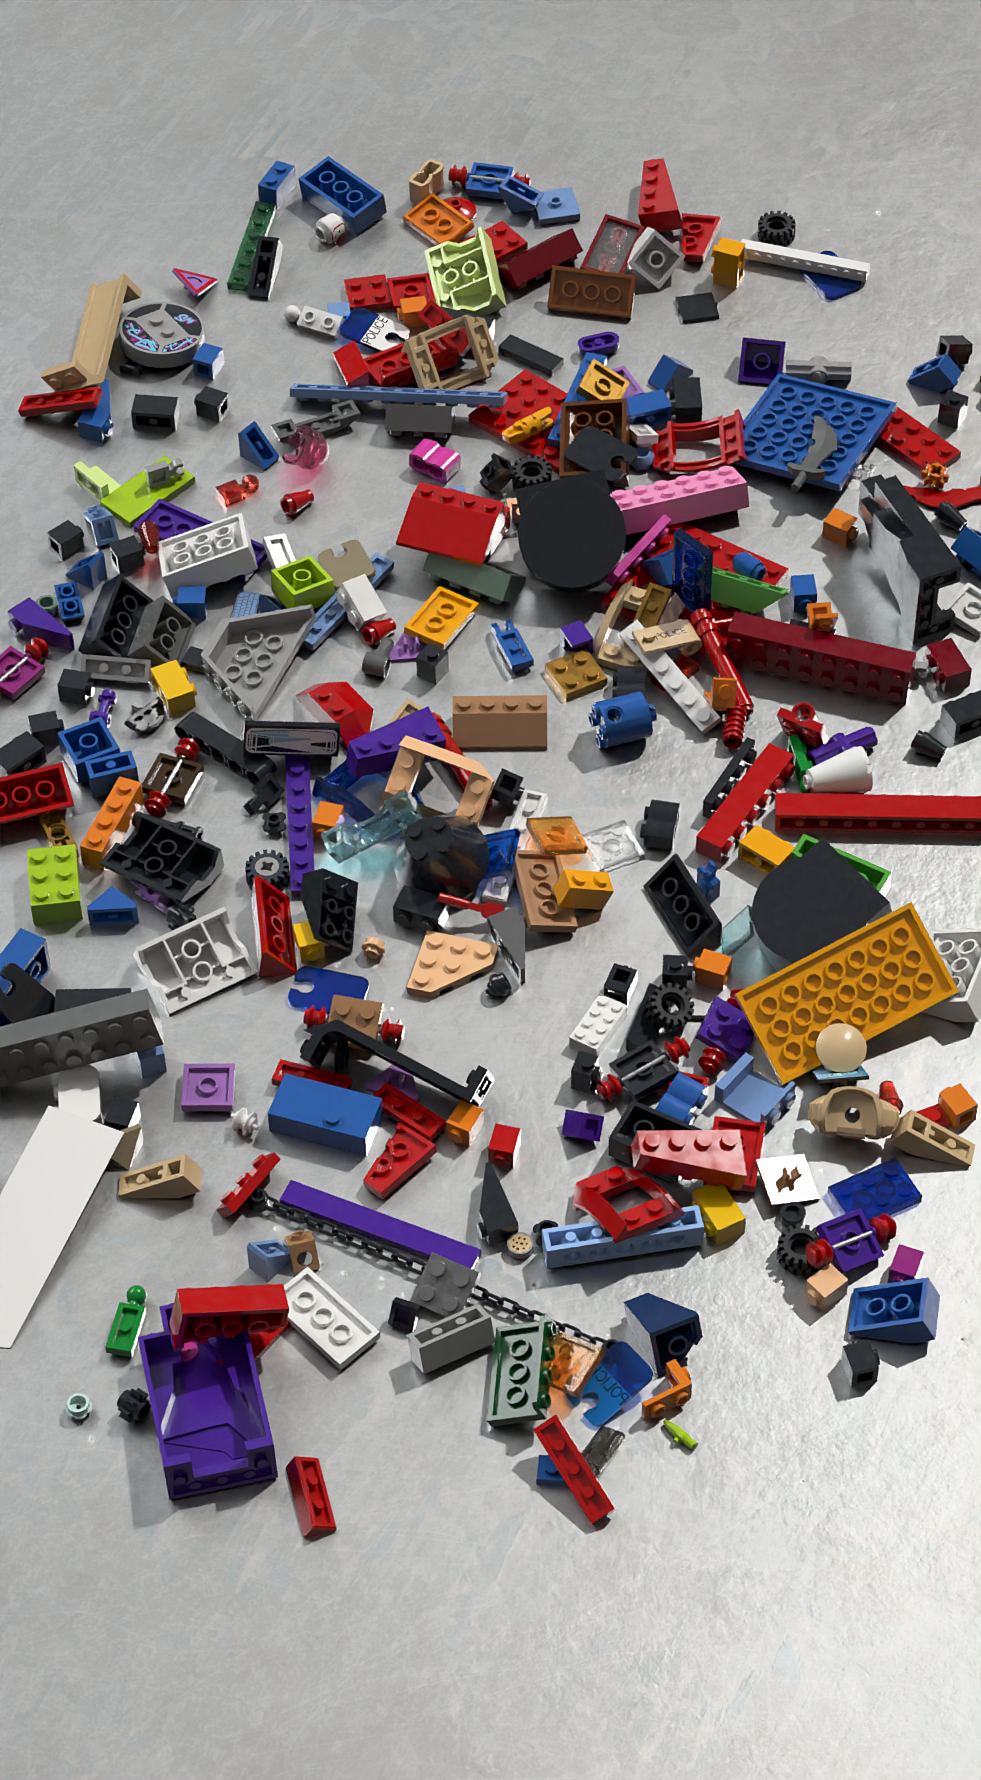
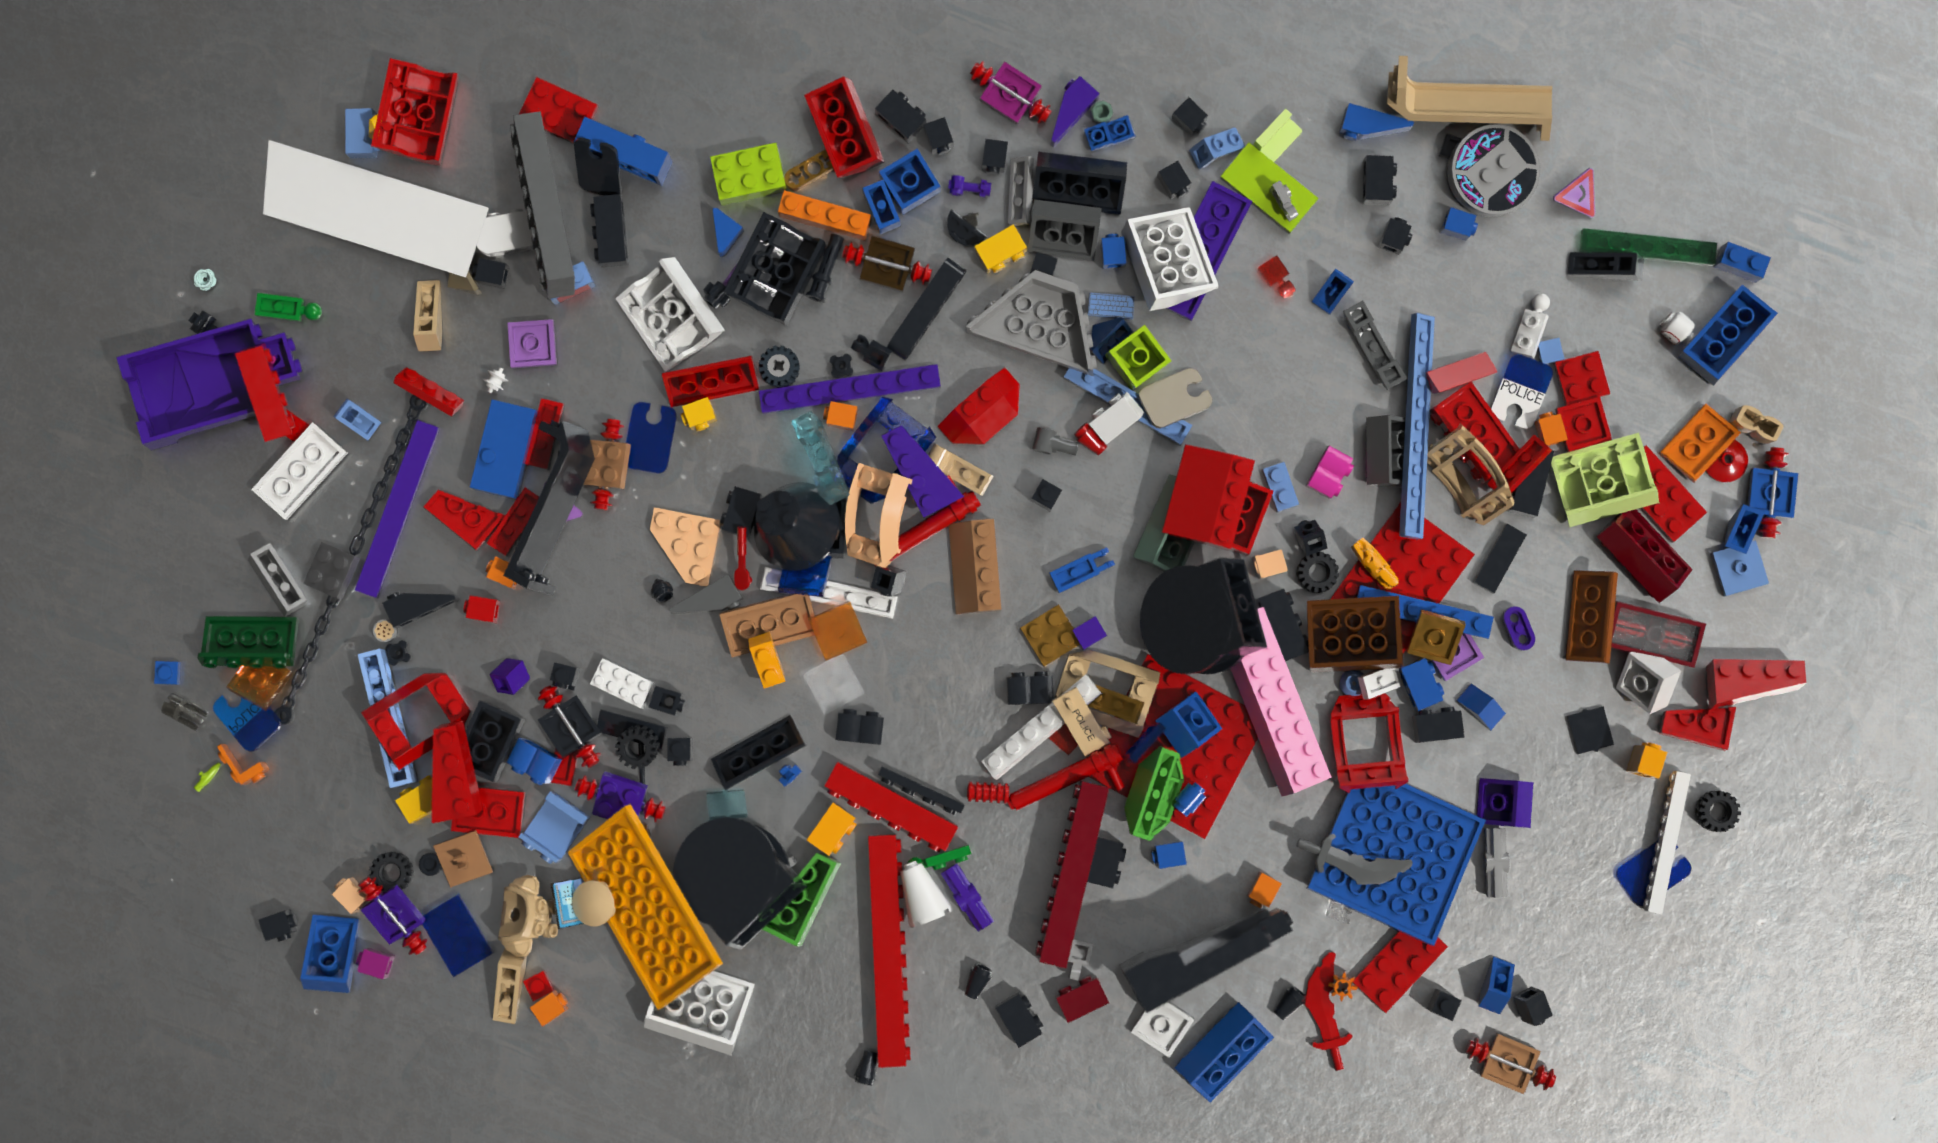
camera: 80 degrees right, 35 degrees up
red plate [18,386,103,417] -> none
blue slope [65,551,107,590] -> none
clear red cone [137,521,159,554] -> none
slope [241,721,340,757] -> none
white tile [262,534,296,569] -> none
red cone [280,489,314,515] -> none
clear pink helmet [282,425,329,470] -> none
medium nougat bracket [285,1231,320,1274] -> none
red slope [286,1456,337,1538] -> none
black slope [301,868,358,953] -> none
light nougat plate [361,937,385,959] -> none
black tile [388,1297,421,1333] -> none
medium lavender piece [389,632,428,662] -> none
light orange plate [404,586,479,650] -> none
red plate [533,1414,616,1525] -> none
black piece [565,426,638,483] -> none
blue cylinder [588,691,657,749] -> none
dark pink plate [606,514,671,588] -> none
dark blue slope [623,1293,703,1377] -> none
orange brick [693,949,732,991] -> none
orange bracket [703,677,738,711] -> none
red plate [777,702,829,748] -> none
orange bracket [806,602,838,633] -> none
clear red cone [879,1081,904,1114] -> none

